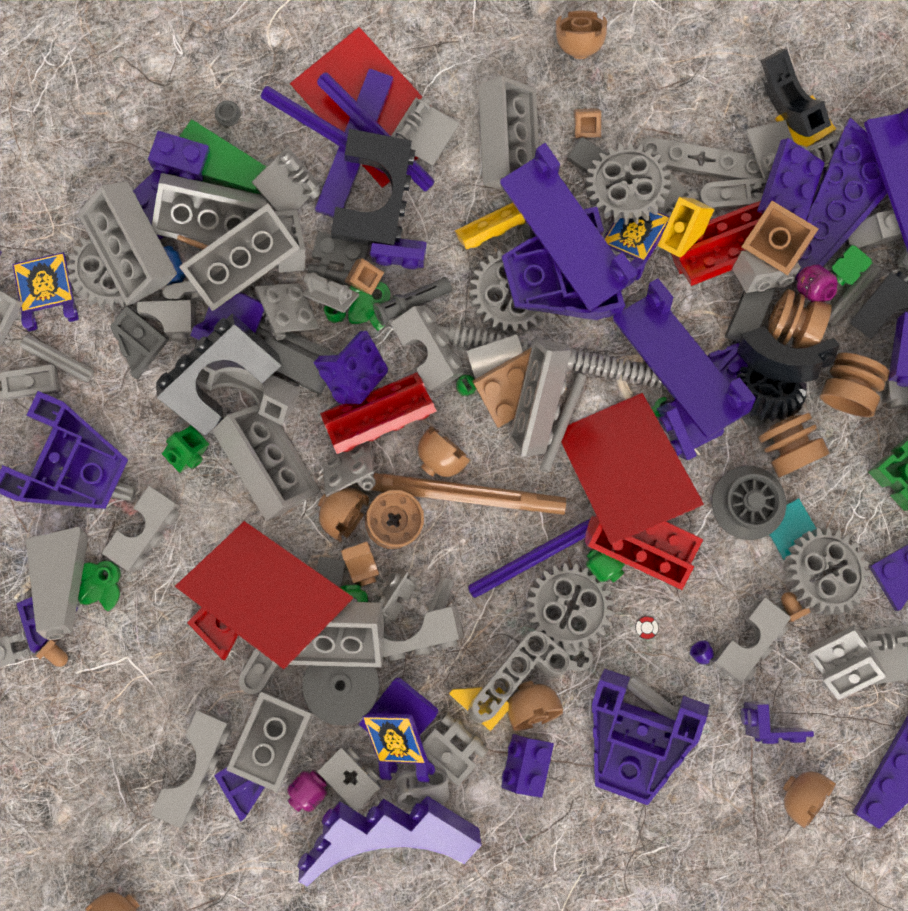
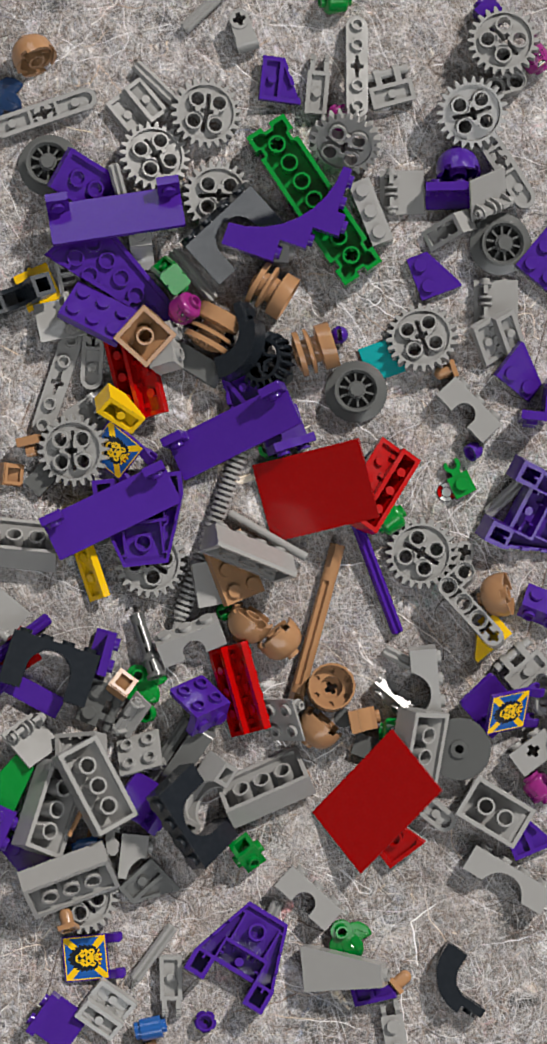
camera: 75 degrees left, 5 degrees up
none -> medium nougat tile [15,434,43,457]
none -> medium nougat piece [57,908,80,935]
none -> medium nougat cylinder [227,602,273,644]
none -> dark purple hinge [331,326,348,344]
none -> dark grey sticker [334,708,349,728]
none -> black arch [435,940,486,1018]
none -> green plate [442,458,476,500]
none -> dark purple wing [493,341,542,402]

